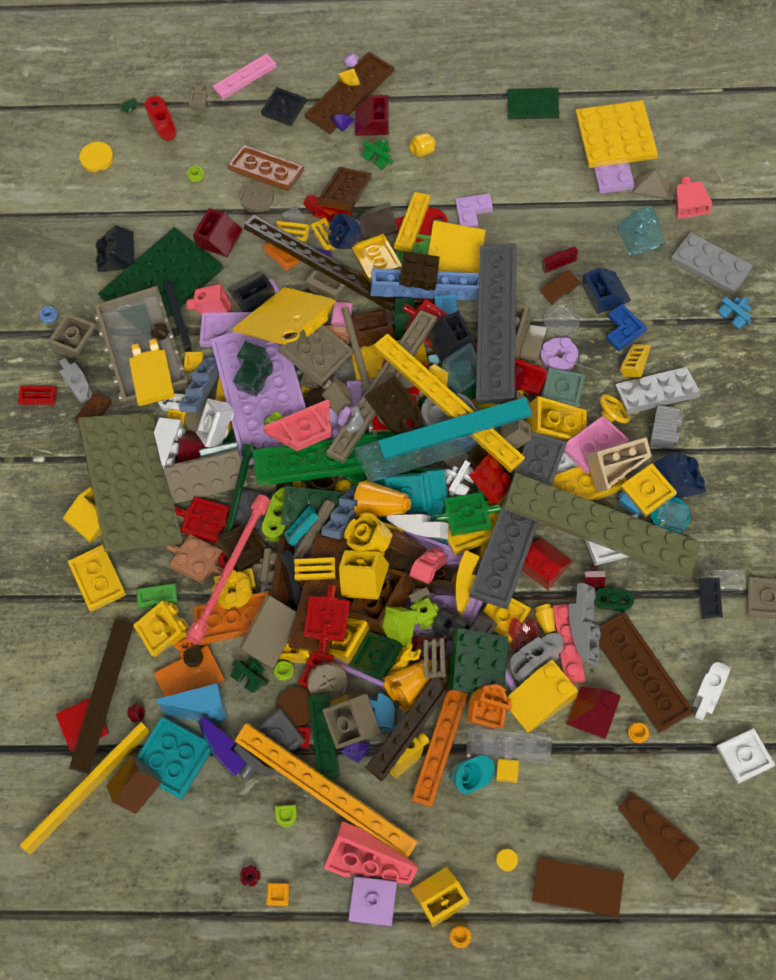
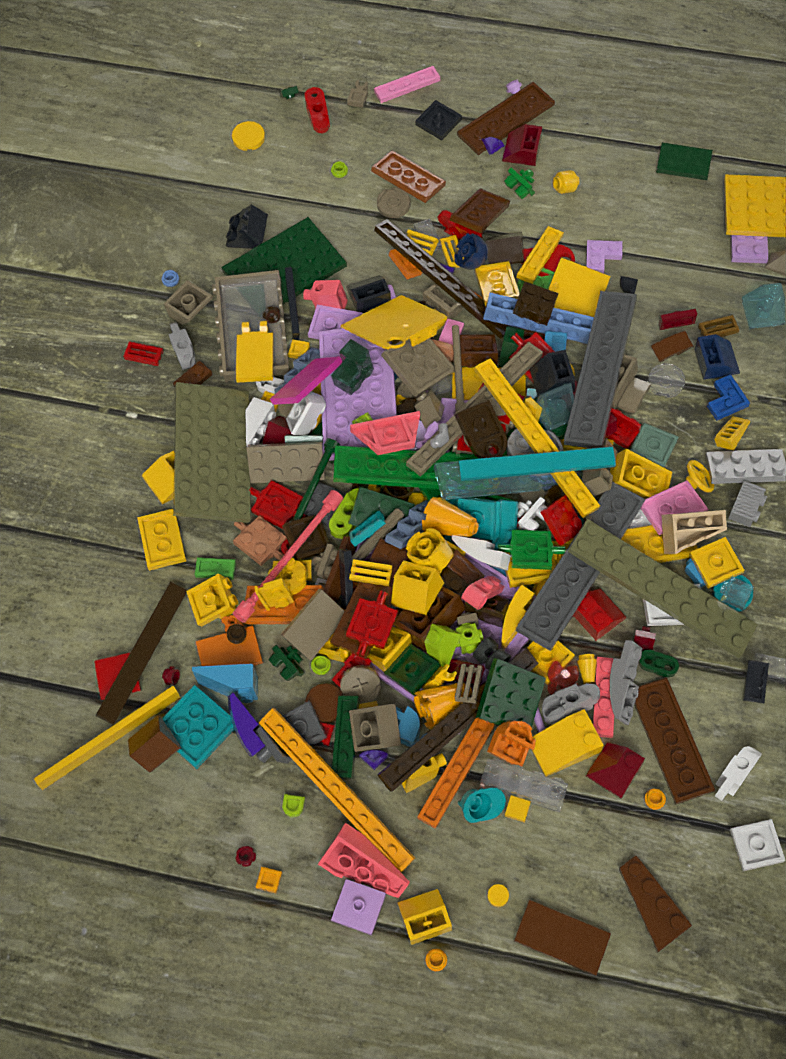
camera: 10 degrees right, 0 degrees up
dark red slope [193,208,243,258] -> none
yellow tile [338,68,360,85] -> none
lavender plate [541,337,578,371] -> none
dark blue slope [654,452,707,499] -> none
none -> yellow plate [254,578,294,611]
none -> dark pink tile [270,356,342,405]
none -> black tile [620,276,638,294]
none -> pearl gold tile [698,315,739,337]

